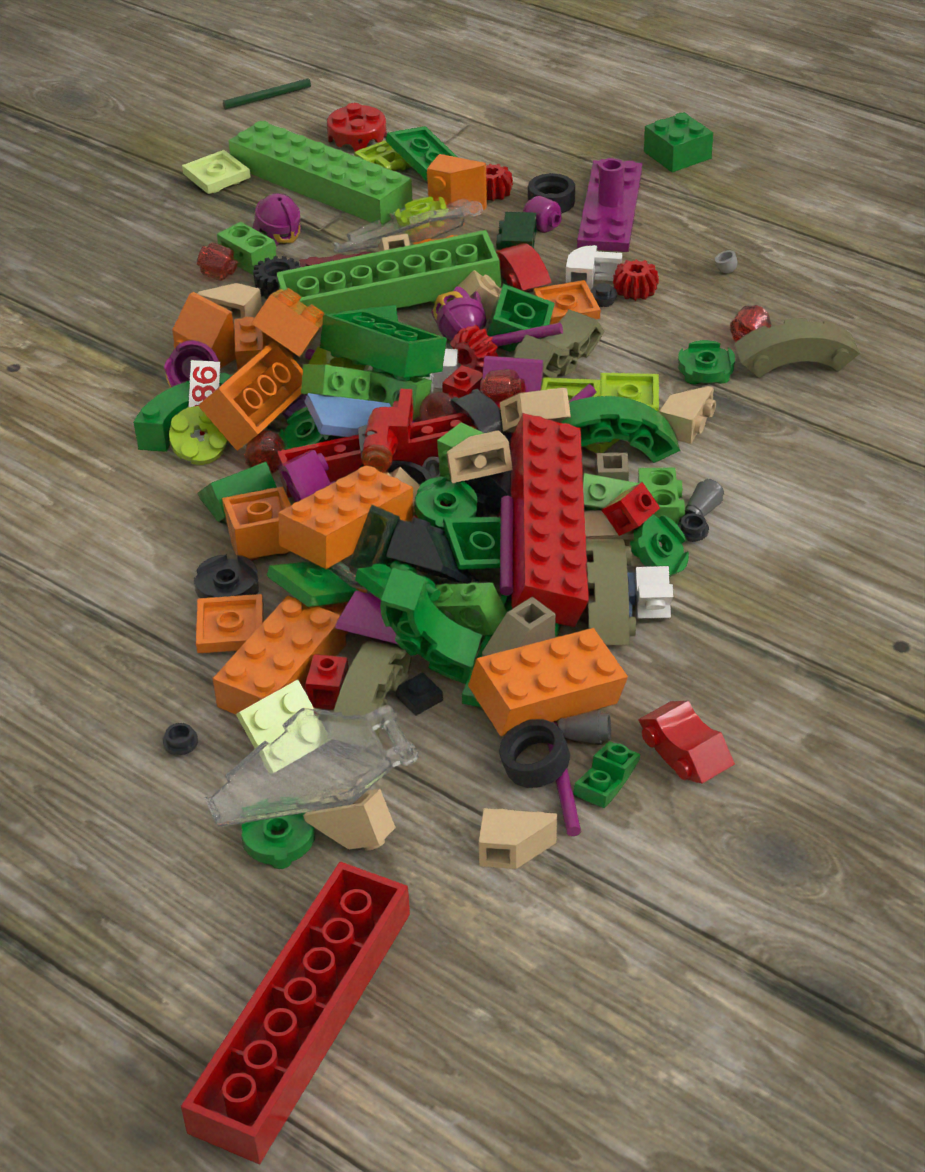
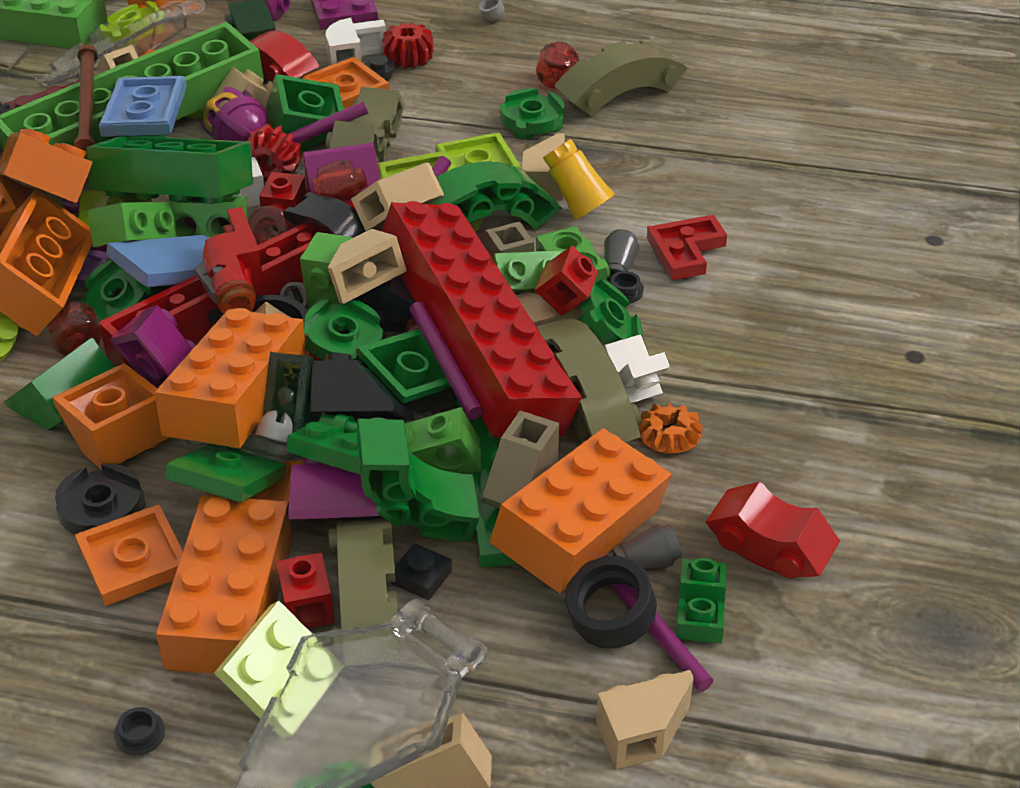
camera: 25 degrees left, 0 degrees up
none -> copper bar [74,44,98,156]
none -> medium blue tile [99,76,186,137]
none -> light grey hinge [255,410,293,444]
none -> yellow plant [543,139,615,221]
none -> orange gear [638,401,703,454]
none -> red plate [647,215,727,280]

